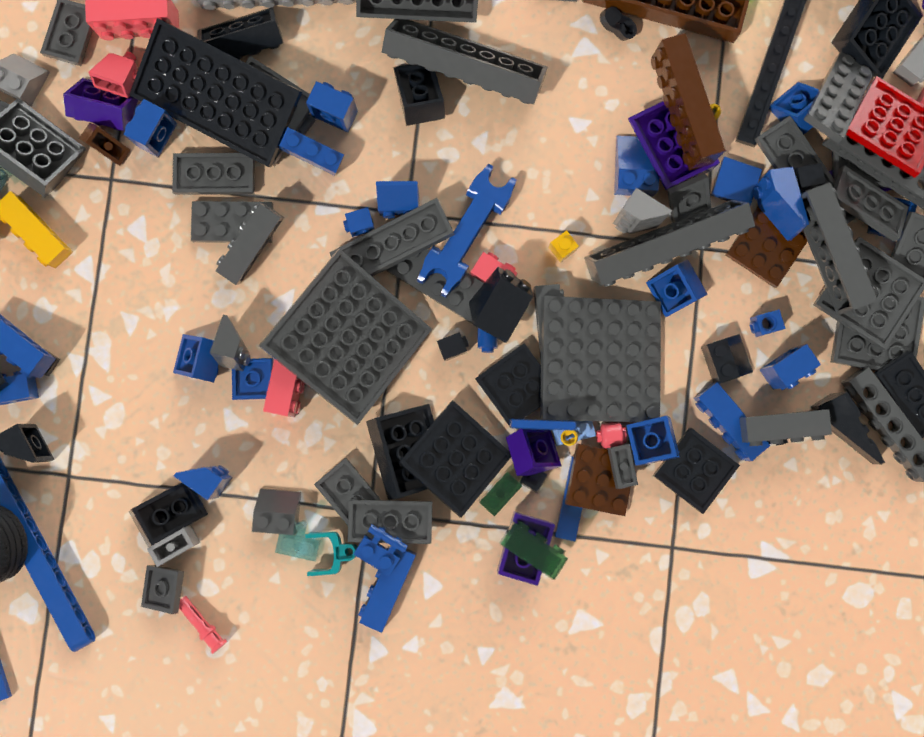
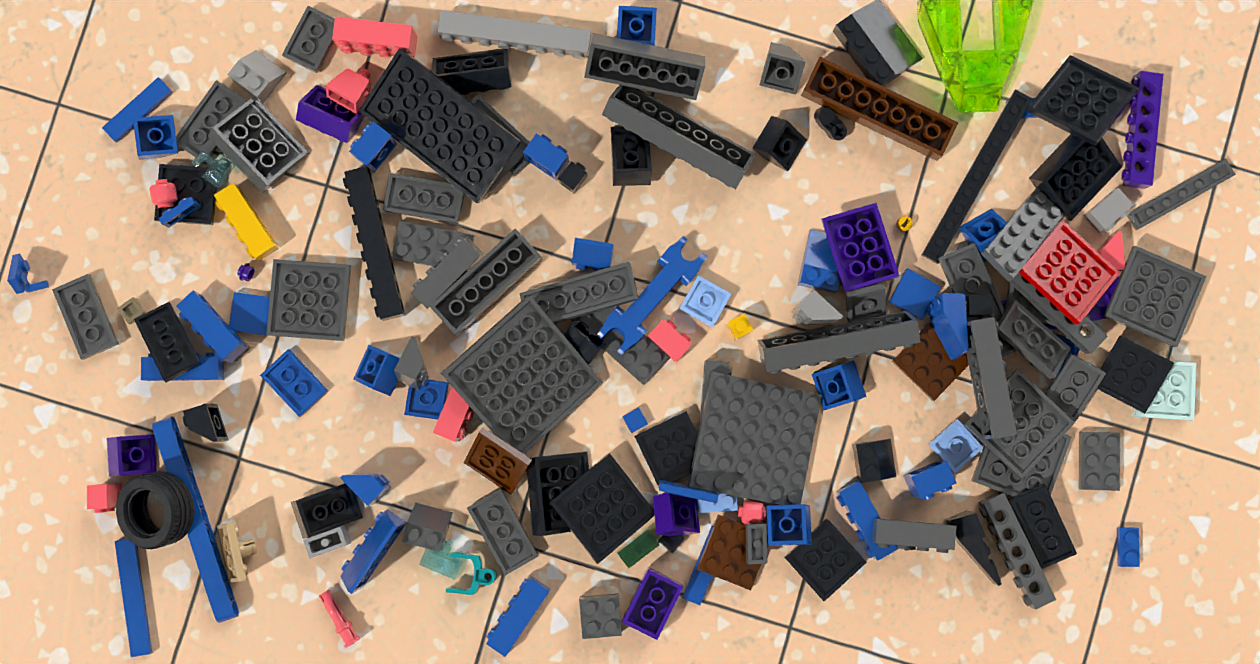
camera: 10 degrees right, 0 degrees up
reddish brown slope [78,123,131,166] -> none
dark grey plate [141,565,184,614] -> none
blue brick [279,127,344,176] -> none
blue brick [343,207,375,237] -> none
dark grey plate [348,499,432,544] -> none
blue plate [353,524,408,576] -> none
black brick [437,332,469,361] -> none
black slope [469,267,534,343] -> none
blue brick [478,328,498,353] -> none
clear green brick [500,521,568,580] -> none
yellow hinge [561,430,578,446] -> none
reddish brown brick [651,33,726,171] -> none
blue brick [750,309,786,337] -> none
none -> tan plate [217,522,257,583]
none -> blue tile [229,292,270,335]
none -> dark purple plate [237,263,255,281]
none -> blue tile [260,349,329,417]
none -> dark grey plate [266,259,351,341]
none -> blue slope [340,510,407,594]
none -> black brick [343,166,406,321]
none -> dark grey brick [429,228,543,336]
none -> reddish brown plate [463,427,532,494]
none -> black brick [558,161,587,194]
none -> black brick [564,319,606,364]
none -> dark grey brick [579,593,622,639]
none -> blue tile [622,408,648,433]
none -> light blue plate [679,275,731,328]
none -> black slope [752,116,807,172]
none -> light blue plate [928,419,983,474]

